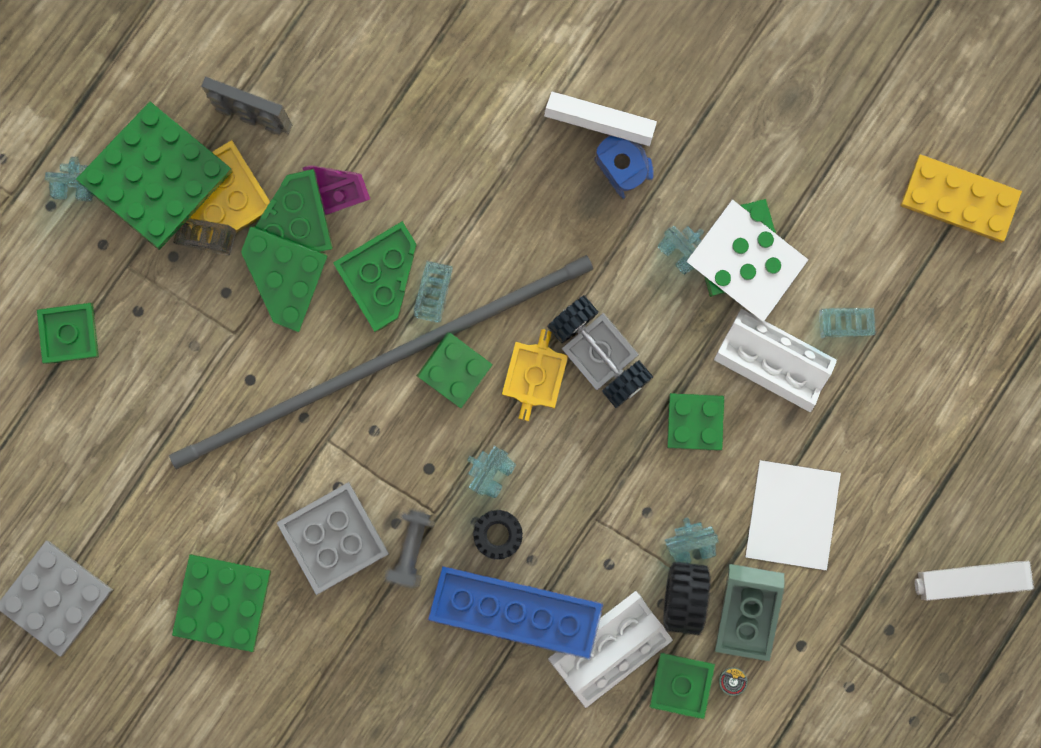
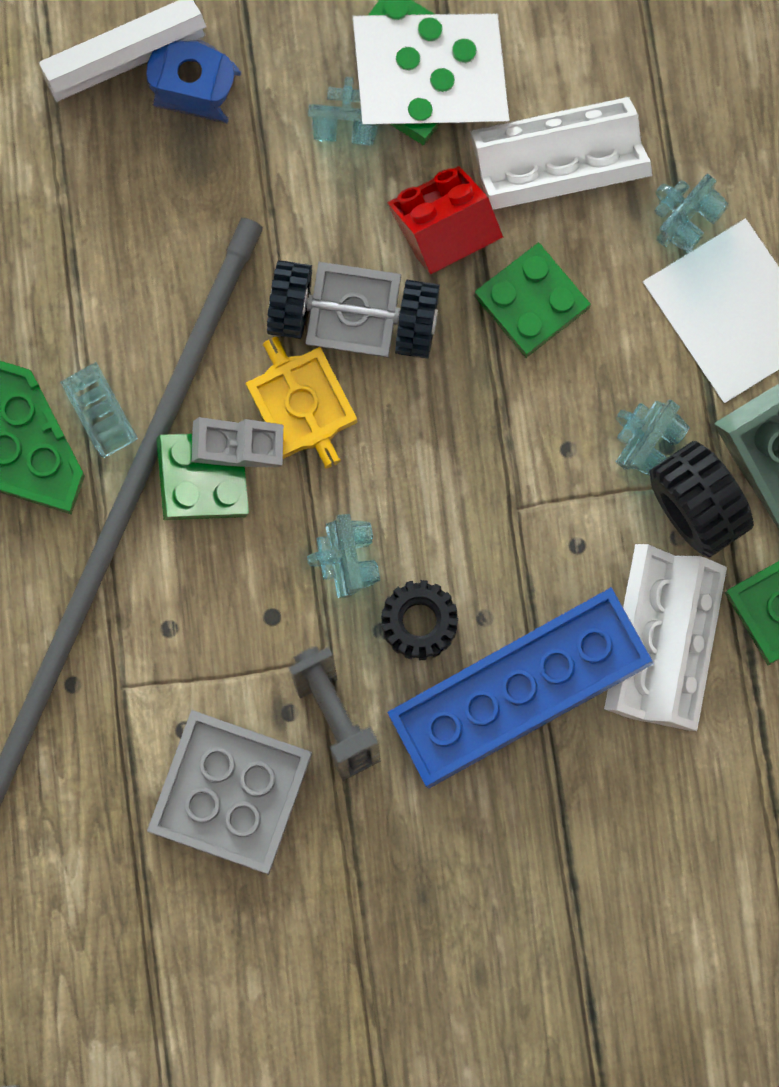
camera: 40 degrees left, 5 degrees down
green plate [172,554,271,652] -> none
clear light blue slope [819,308,876,338] -> none
none -> light grey slope [191,417,284,467]
none -> red slope [387,166,503,275]
none -> clear light blue hips [654,173,728,253]

